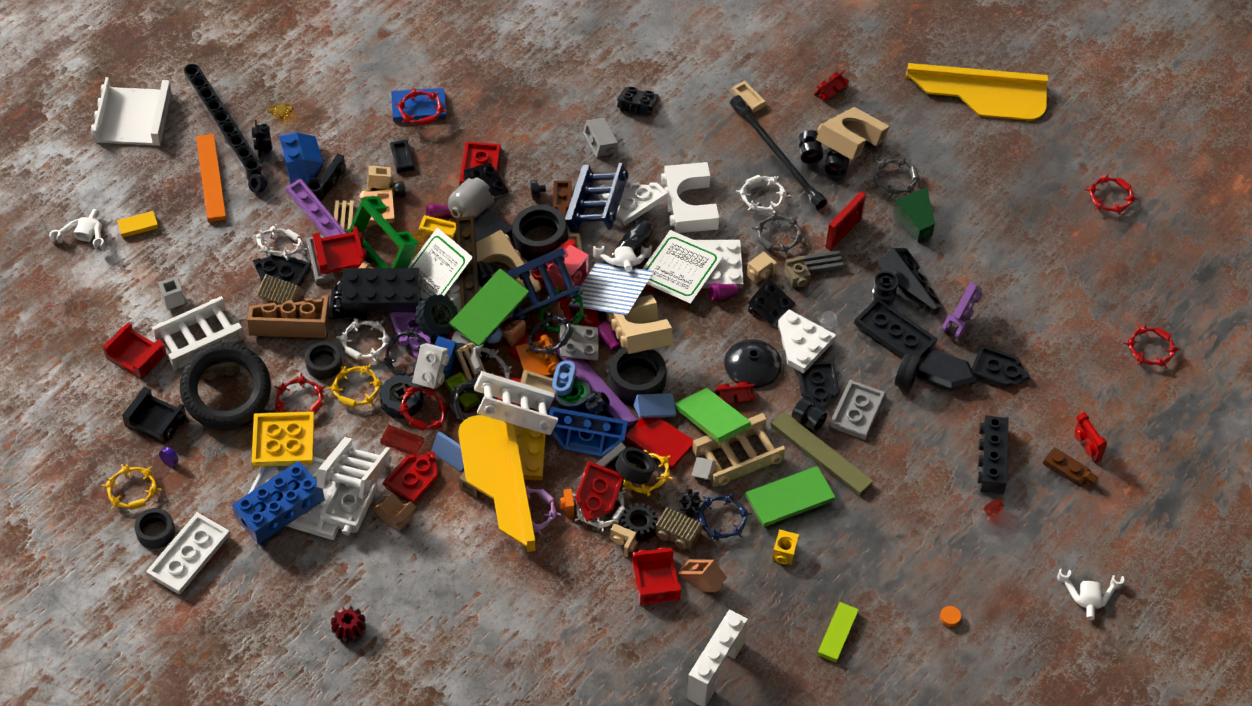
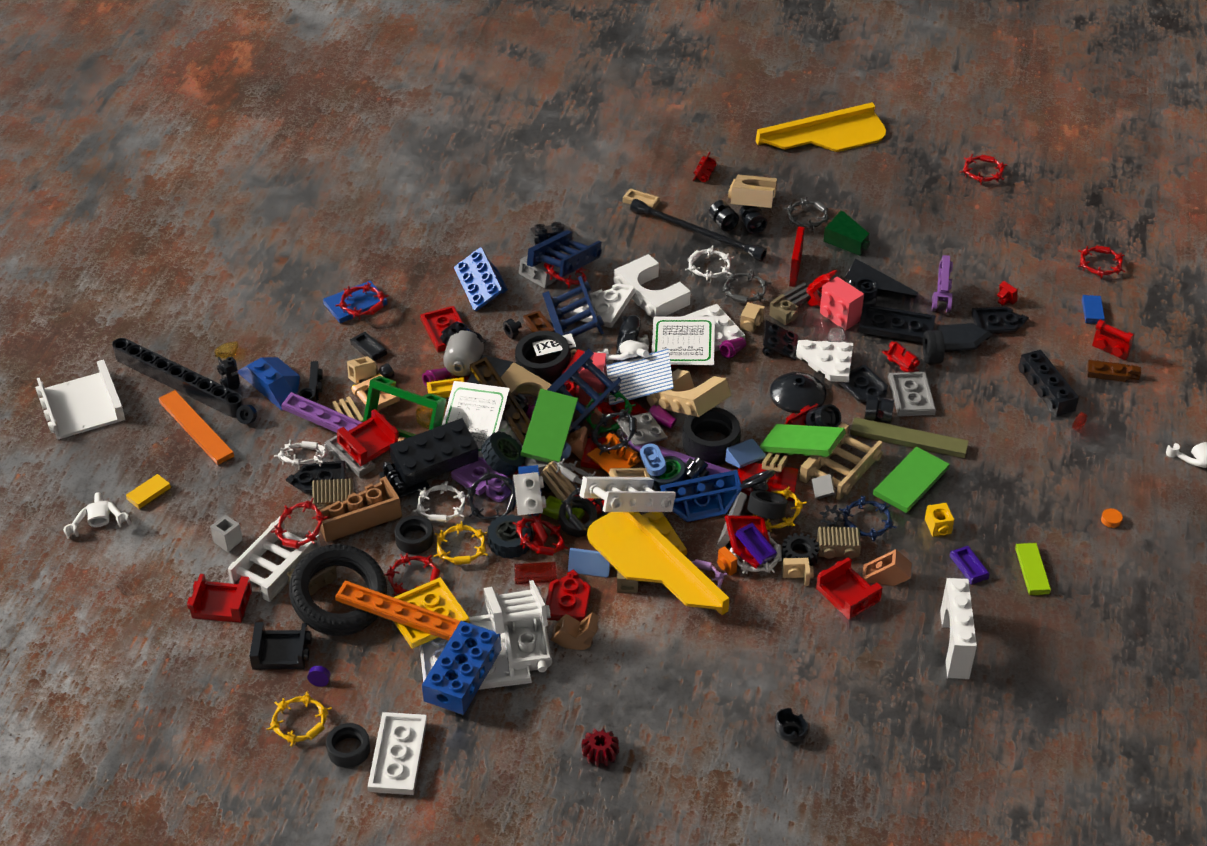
camera: 25 degrees left, 10 degrees down
none -> red piece [271,498,328,549]
none -> orange tile [335,580,460,641]
none -> bracket [454,247,508,311]
none -> dark blue fence [527,230,602,277]
none -> red arm [531,520,548,551]
none -> white sticker [532,334,576,356]
none -> red piece [544,257,587,288]
none -> dark purple tile [735,523,778,565]
none -> black piece [740,469,776,491]
none -> tan tile [762,453,788,472]
none -> black hair [774,708,809,742]
none -> red hair [806,270,838,306]
none -> black wheel [806,404,842,427]
none -> coral brick [820,276,864,330]
none -> red hinge [882,341,920,372]
none -> dark purple tile [950,546,990,585]
none -> red tile [997,281,1018,306]
none -> blue tile [1082,295,1105,324]

